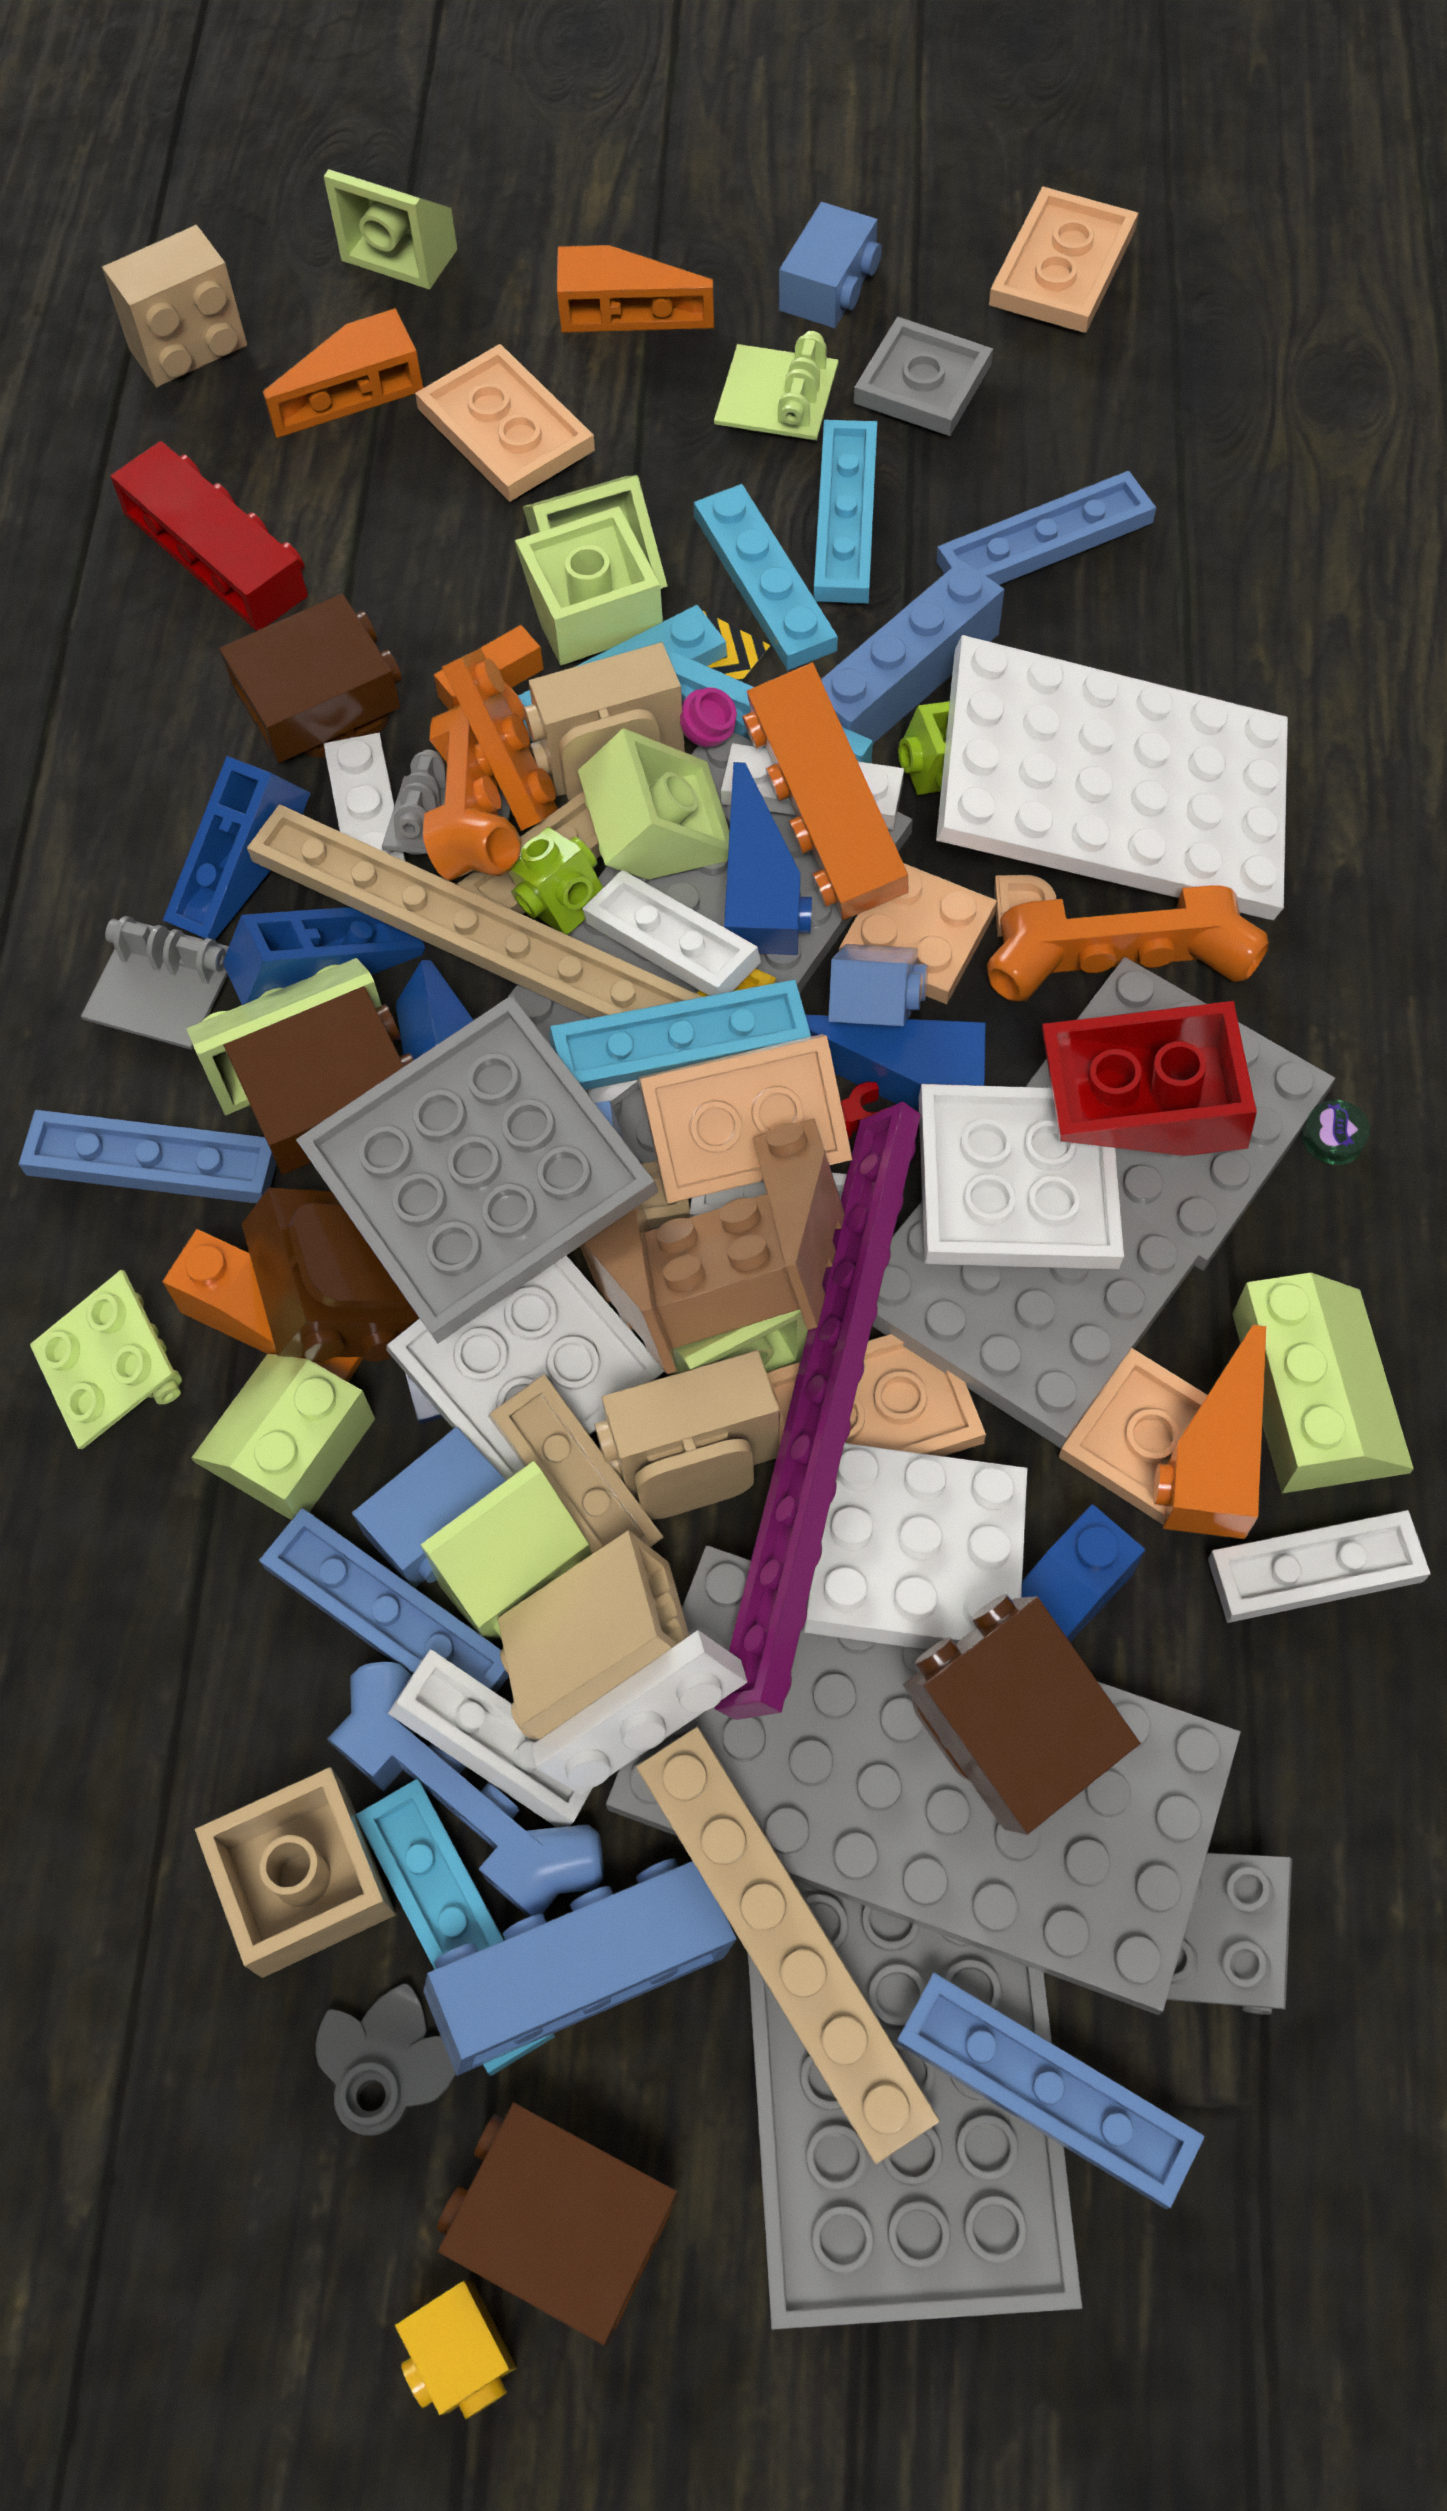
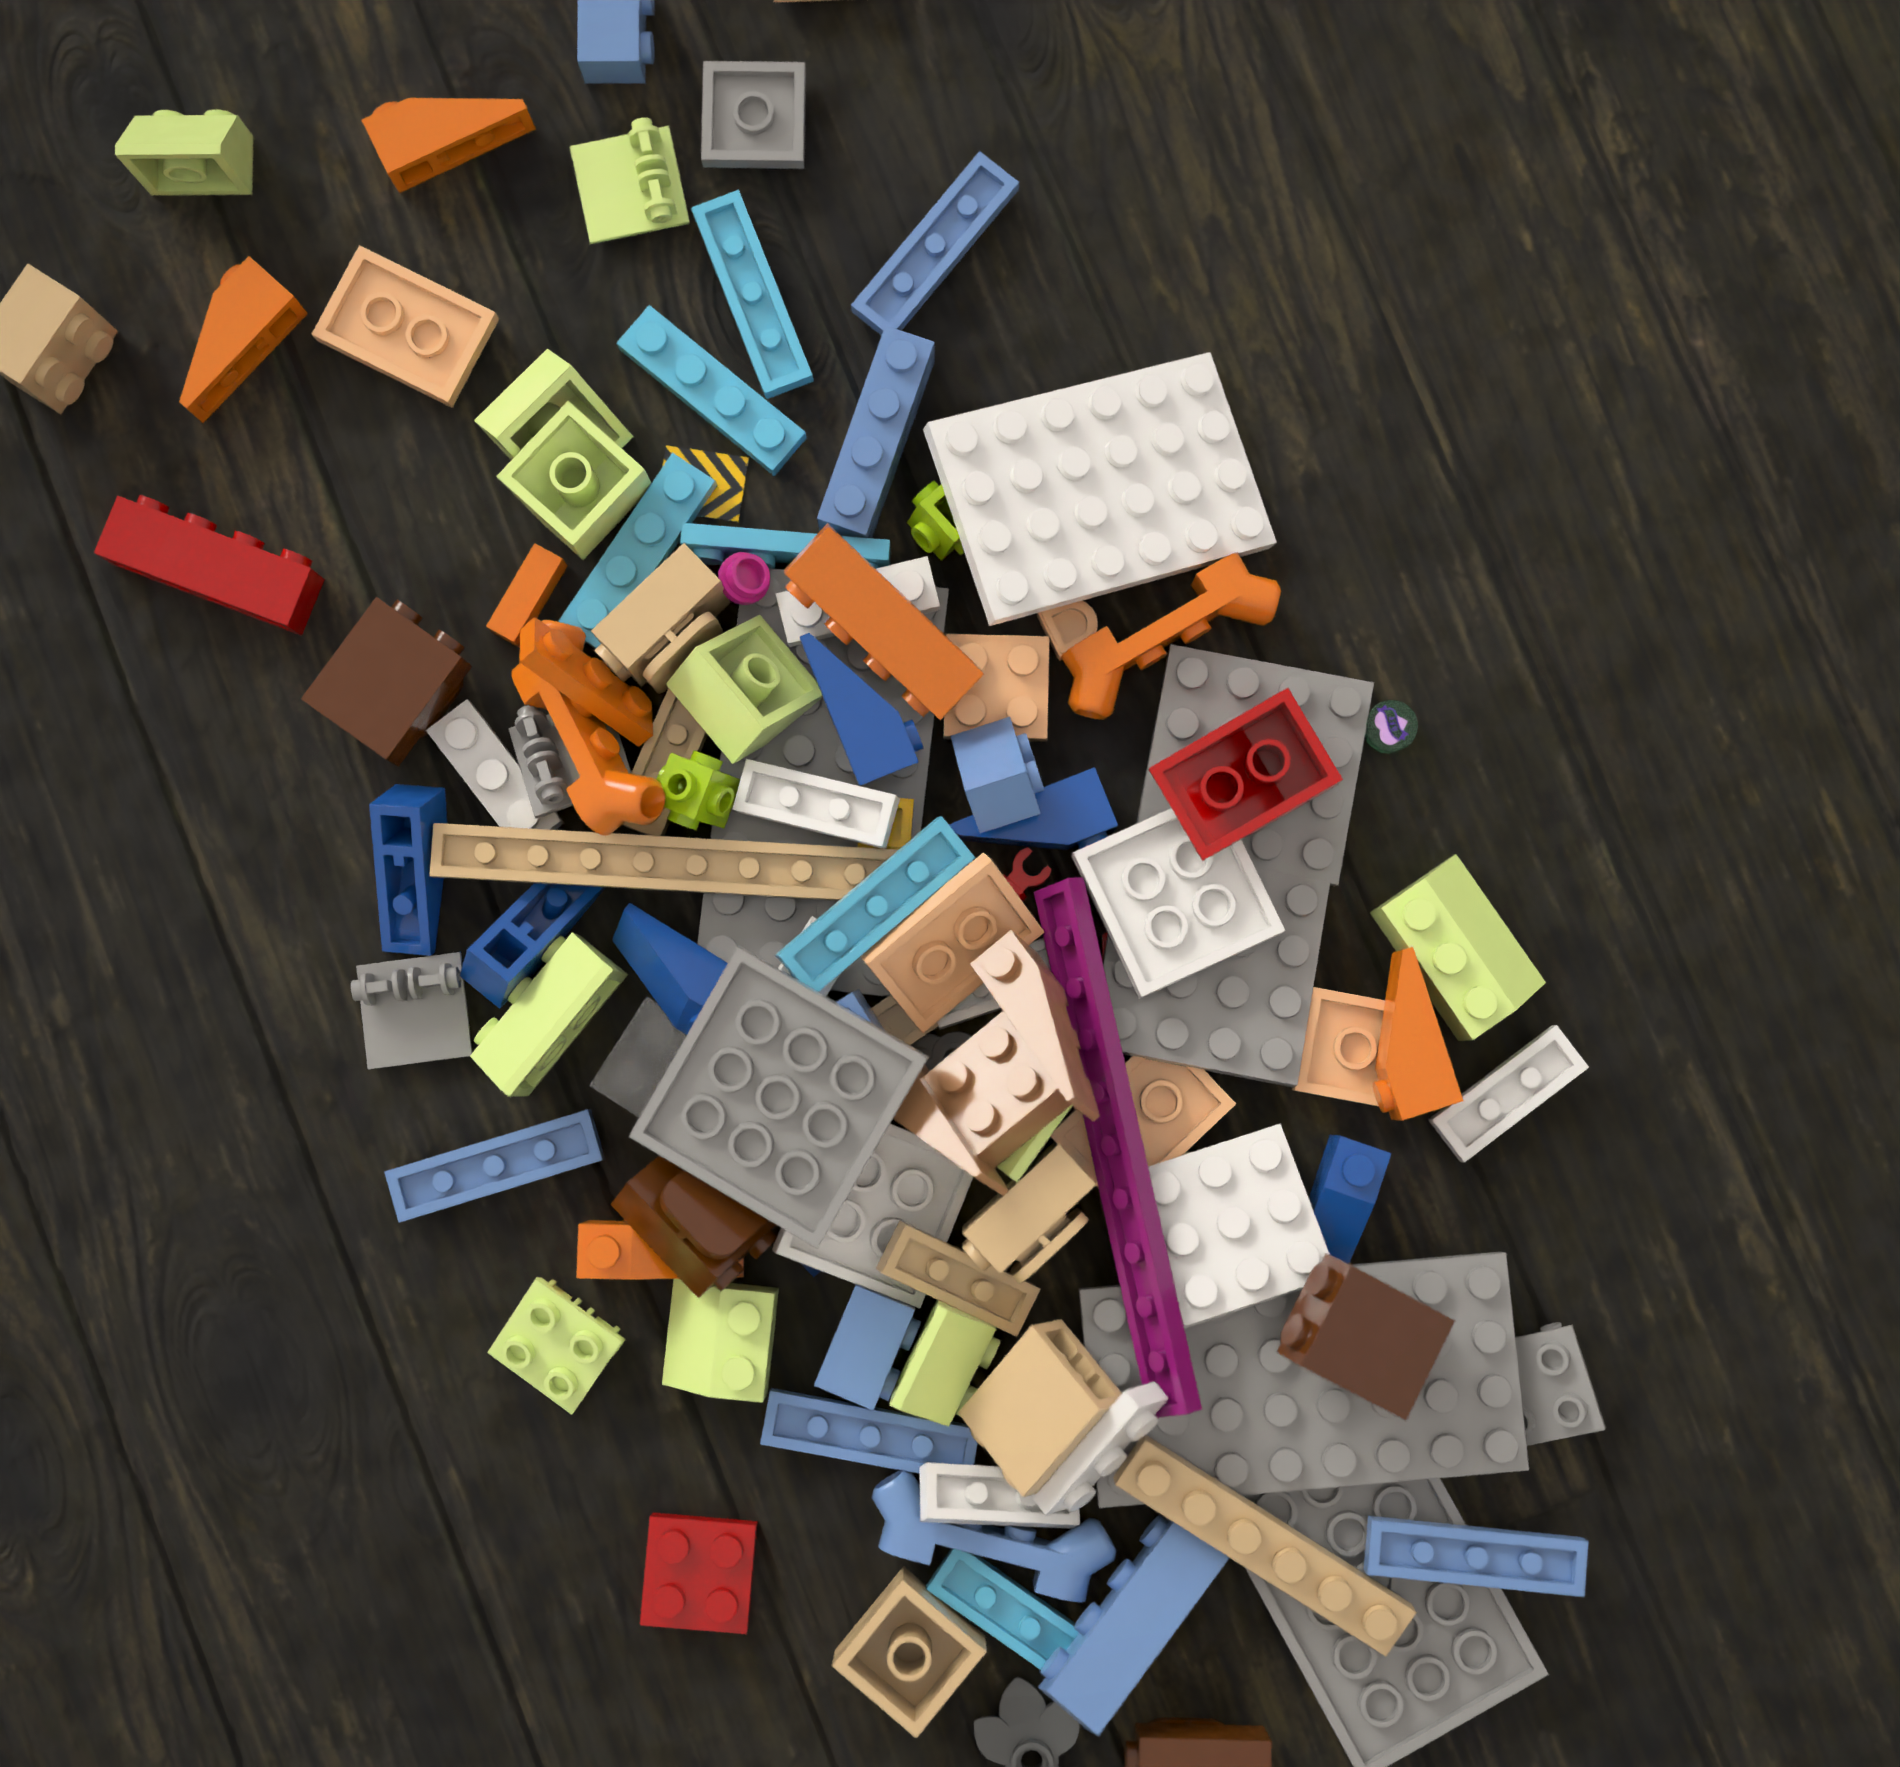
camera: 30 degrees left, 20 degrees up
reddish brown brick [224,986,414,1175] -> none
none -> red plate [640,1512,758,1634]

